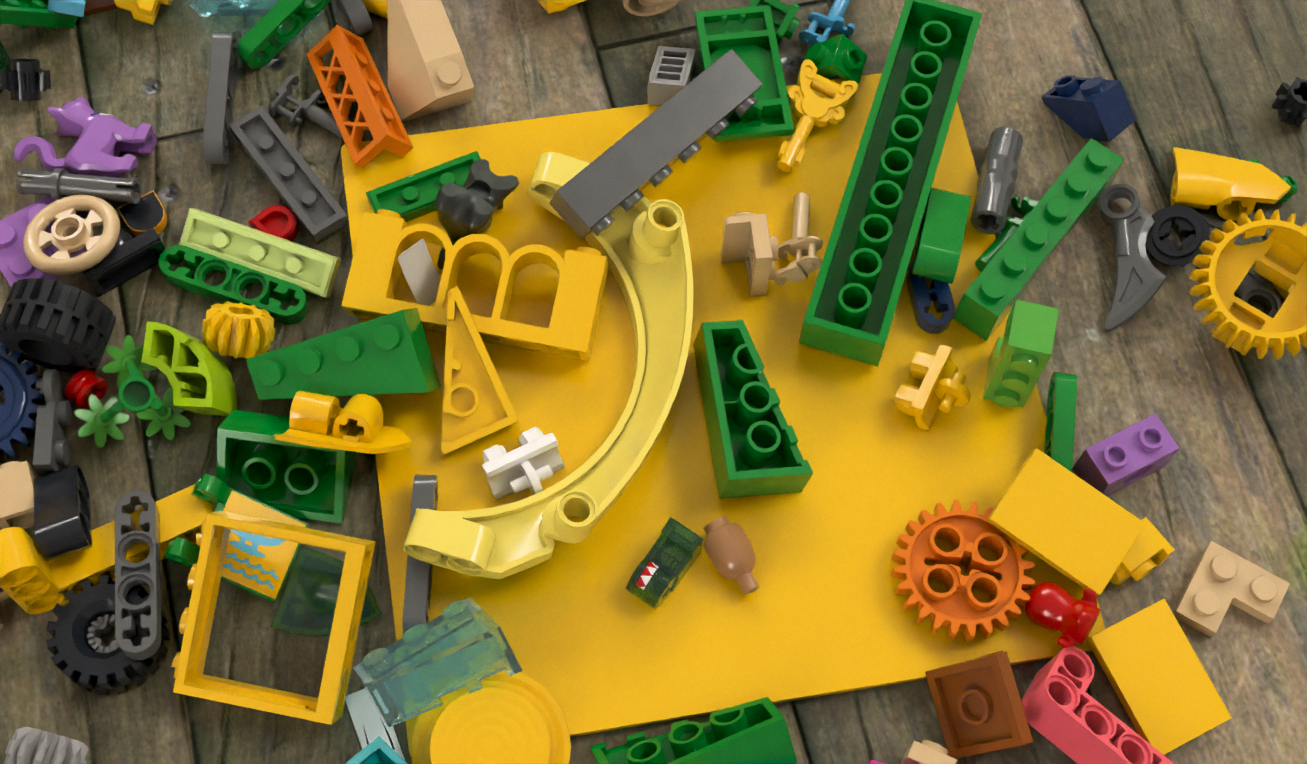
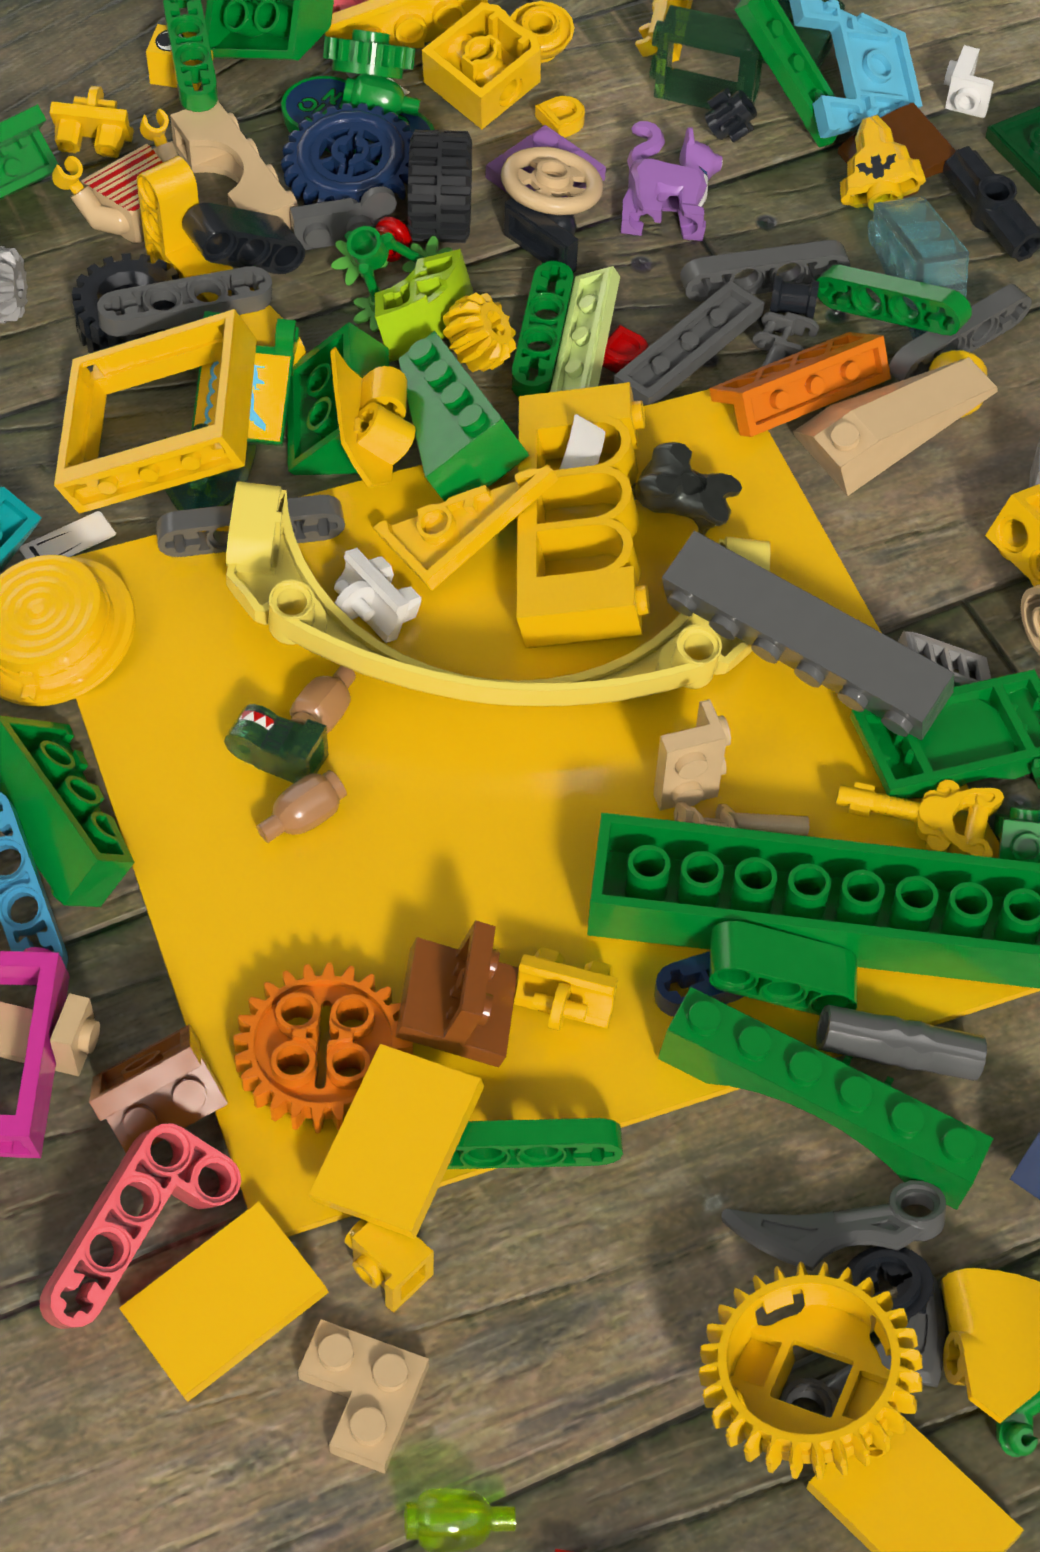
camera: 80 degrees right, 10 degrees down
dark grey pin [16,168,142,204] -> none
black tile [117,190,167,237] -> none
clear light blue wedge [353,597,522,727] -> none
green tile [366,151,481,222] -> none
green wedge [693,320,813,499] -> none
bright green arch [983,299,1059,408] -> none
red animal [1025,582,1101,648] -> none
medium lavender brick [1073,413,1180,497] -> none
none -> medium nougat plant [289,666,356,741]
none -> dark orange bracket [395,920,518,1068]
none -> black bush [770,275,819,319]

